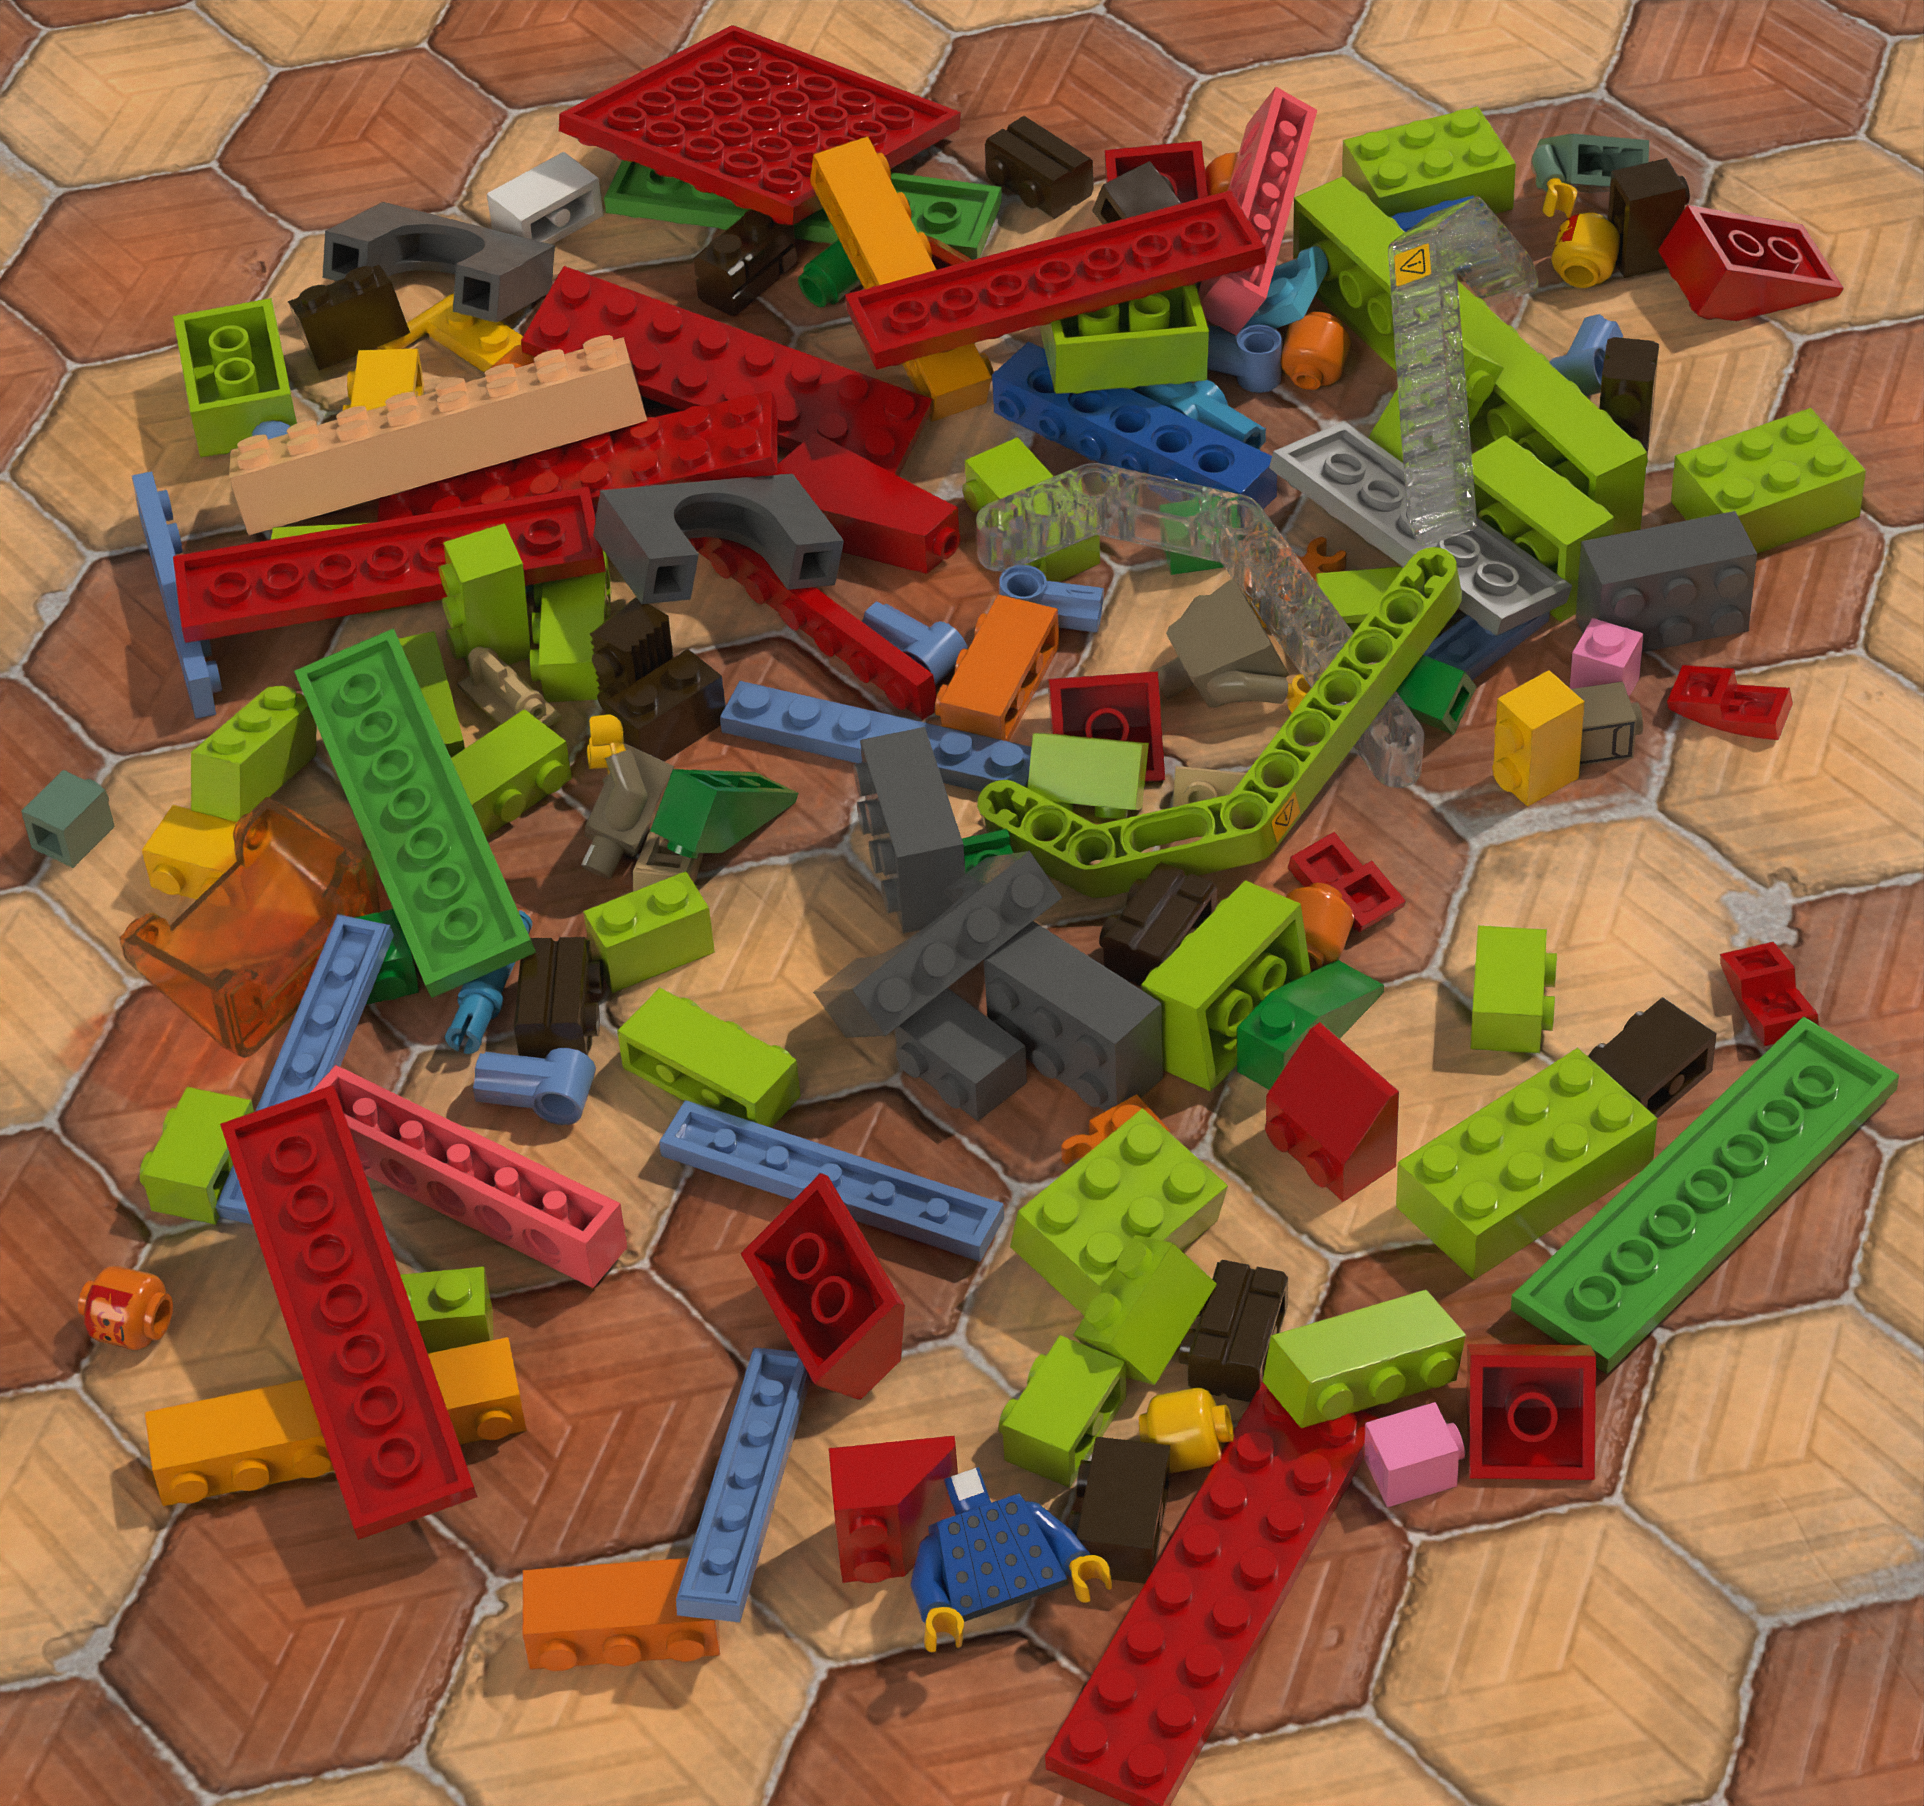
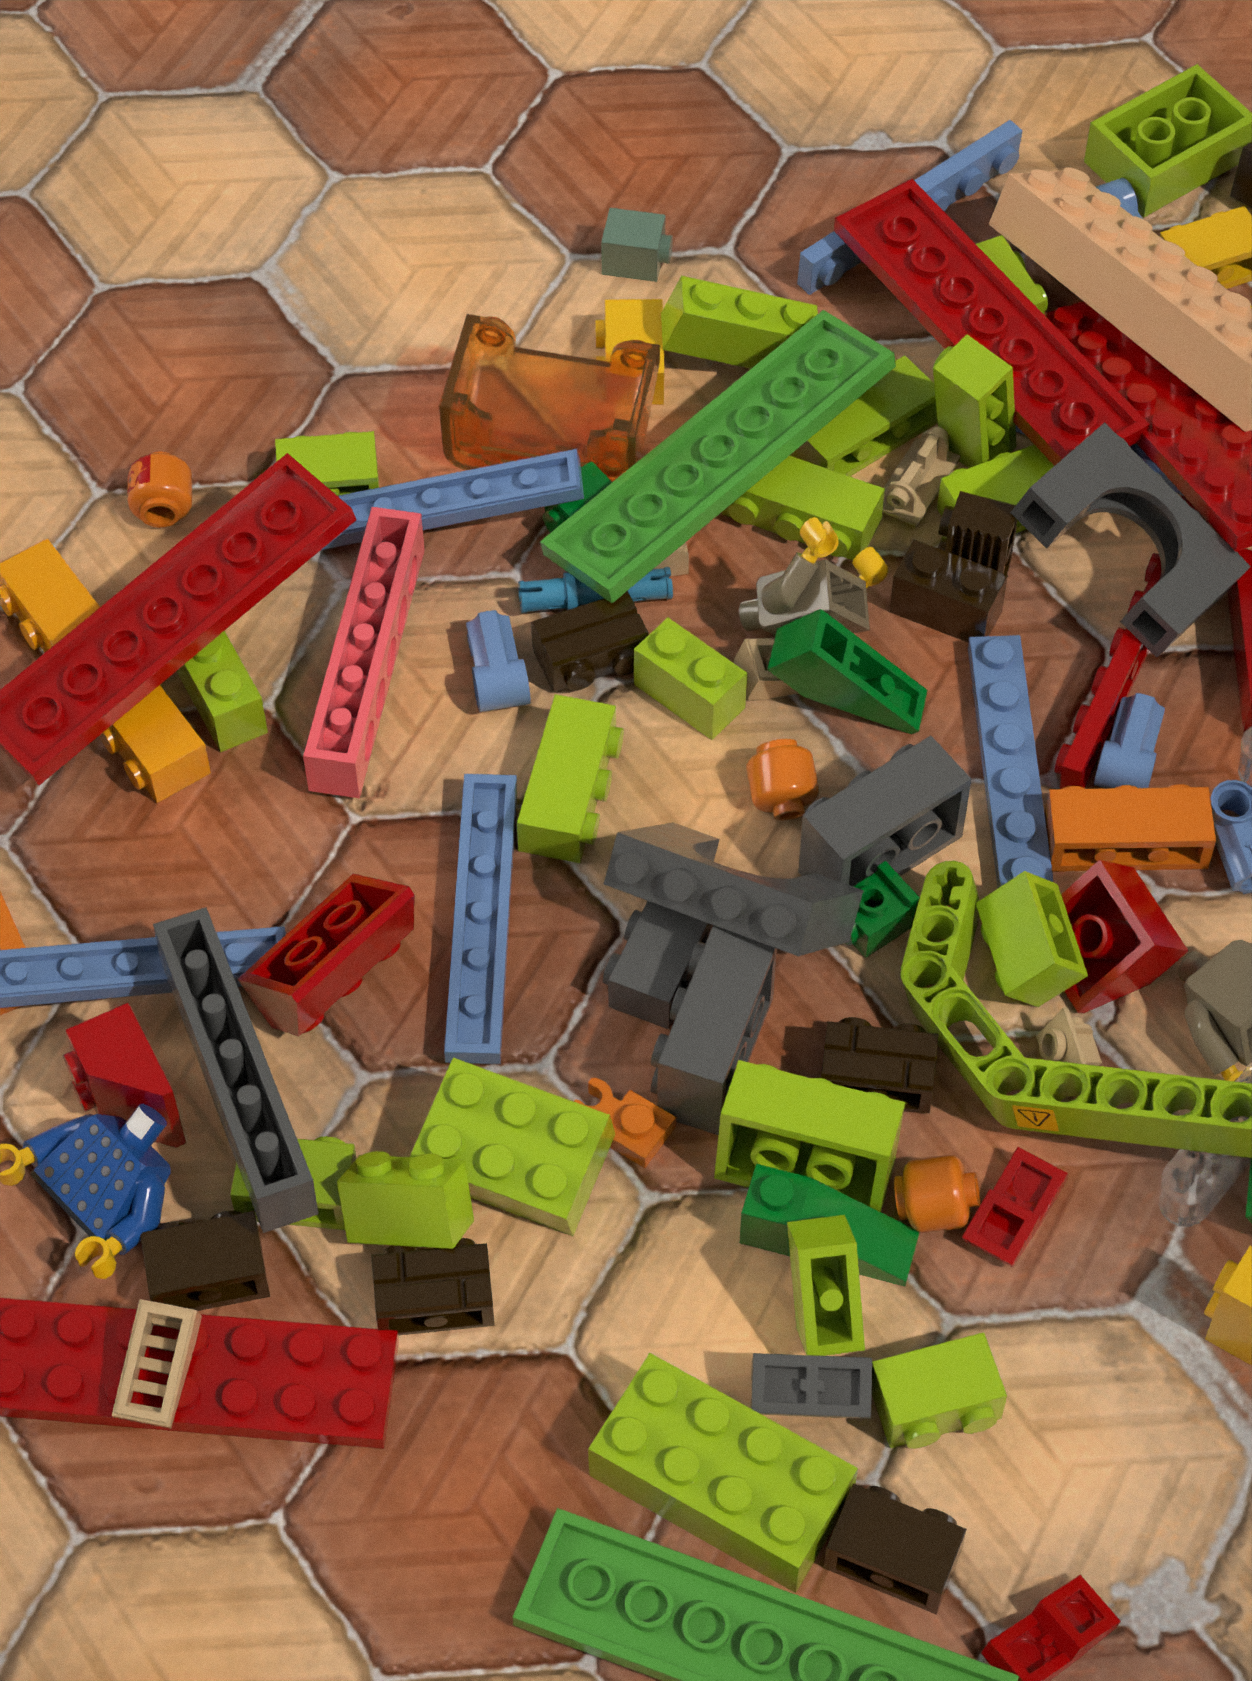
camera: 65 degrees right, 10 degrees up
yellow head [1138,1388,1234,1474] -> none
lime brick [1263,1290,1466,1428] -> none
red slope [1265,1022,1399,1202] -> none
bright pink brick [1364,1402,1465,1507] -> none
red slope [1467,1344,1596,1480] -> none
none -> tan slope [112,1299,202,1428]
none -> dark grey brick [153,907,318,1233]
none -> orange head [746,739,819,821]
none -> dark grey hinge [751,1353,872,1419]
none -> lime brick [787,1215,865,1356]

